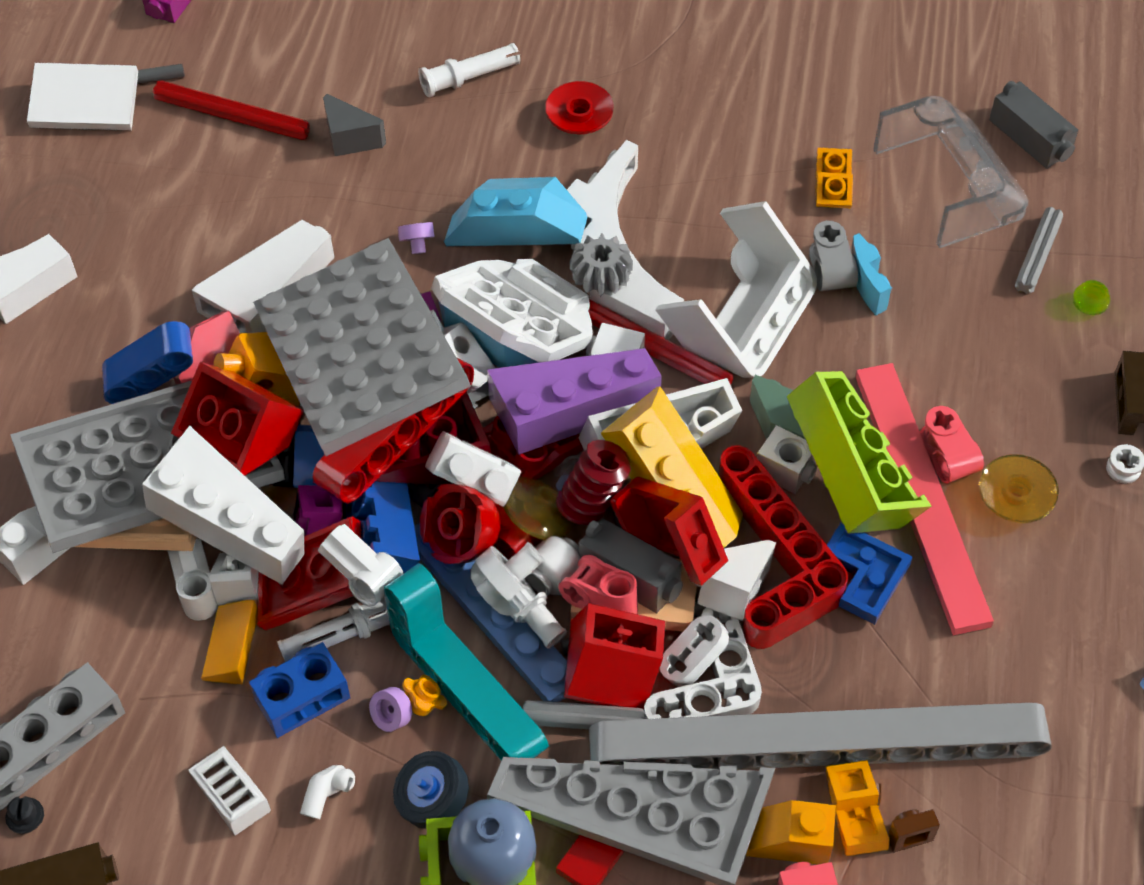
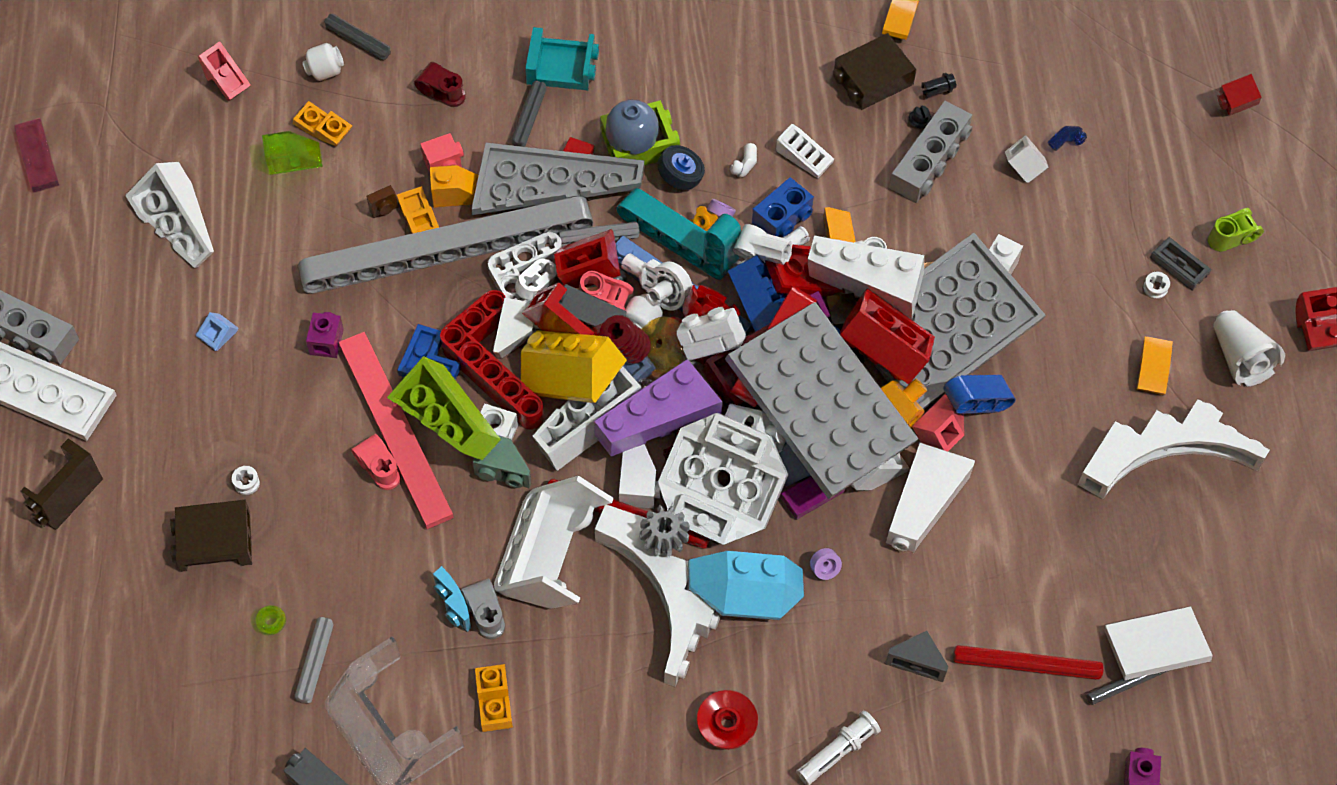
camera: 165 degrees right, 5 degrees up
clear yellow dish [979,454,1059,523] -> none
none -> magenta brick [306,312,344,358]

